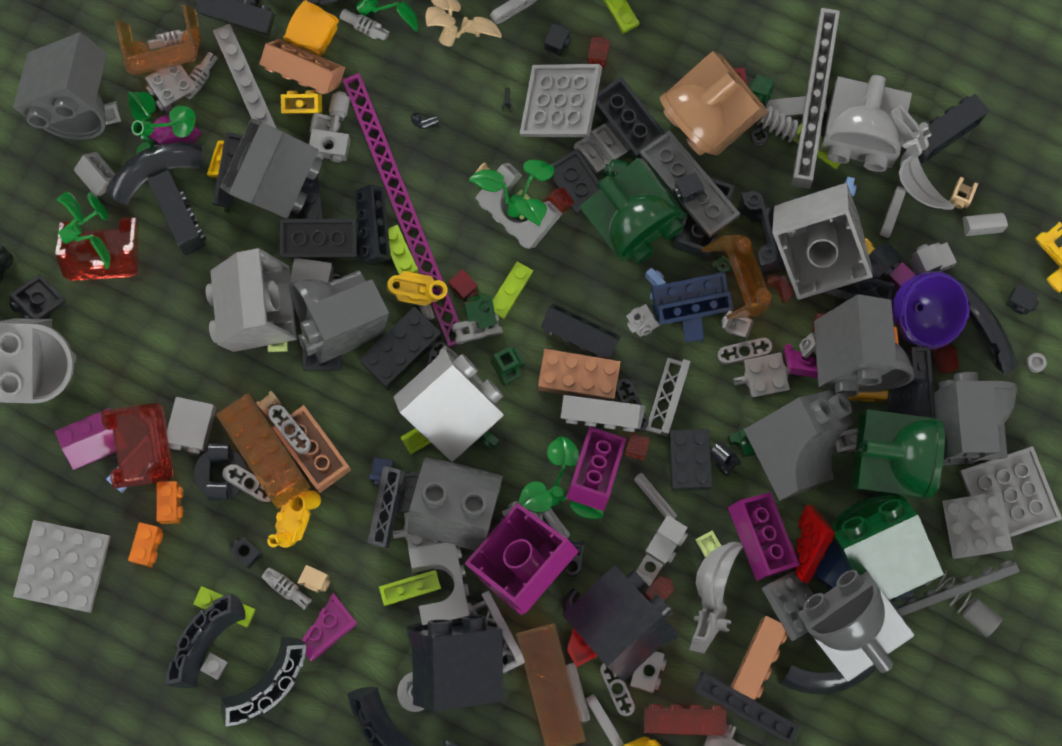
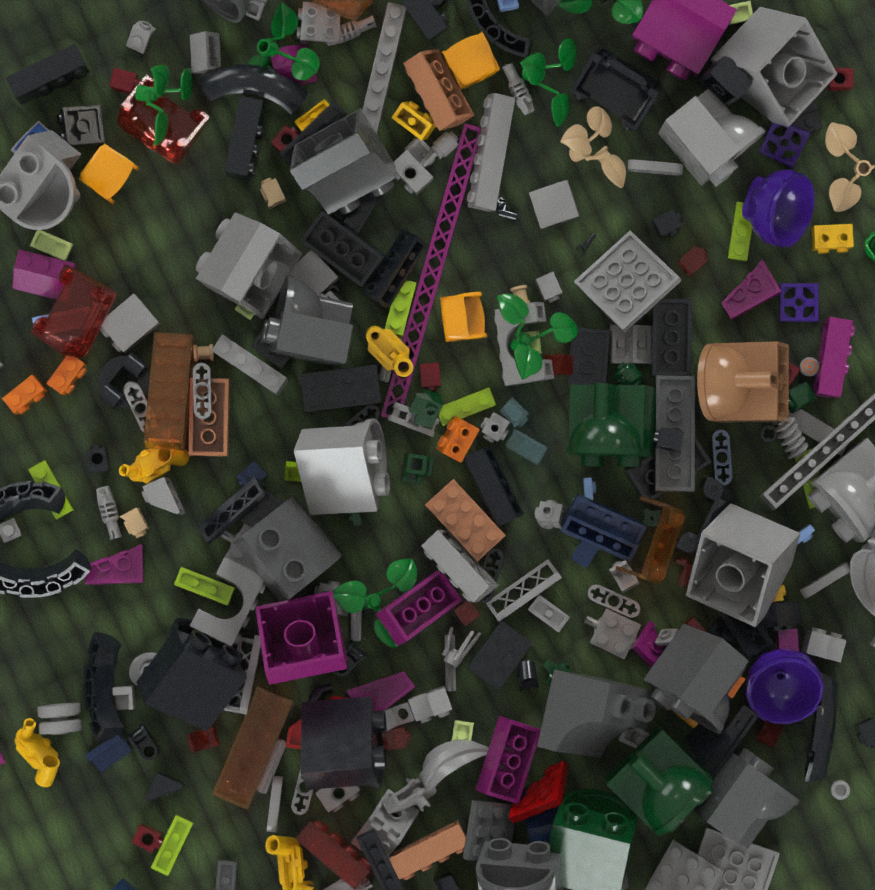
camera: 35 degrees right, 10 degrees up
none -> yellowish green plate [30,230,73,261]
none -> light orange piece [79,143,139,204]
none -> dark red brick [109,68,140,95]
none -> light grey panel [112,685,136,710]
none -> light grey bracket [126,21,156,54]
none -> light grey slope [142,477,186,515]
none -> clear red bracket [187,726,220,753]
none -> light grey arch [211,334,289,397]
none -> tan window [260,178,286,209]
none -> dark red brick [271,125,299,152]
none -> magenta wing [346,671,415,711]
none -> light grey bracket [351,789,420,857]
none -> orange brick [436,415,480,463]
none -> light orange piece [440,292,487,342]
none -> light grey plant [442,627,481,668]
none -> light grey brick [467,93,515,212]
none -> light grey brick [480,412,510,443]
none -> clear light blue brick [499,397,529,428]
none -> clear light blue panel [504,429,548,465]
none -> light grey plate [528,594,570,632]
none -> light grey slope [529,180,580,229]
none -> light grey brick [535,272,563,303]
none -> sand blue beam [711,430,732,485]
none -> magenta wing [721,260,781,320]
none -> dark purple piece [779,283,819,322]
none -> light grey tile [799,357,819,377]
none -> magenta brick [813,317,855,399]

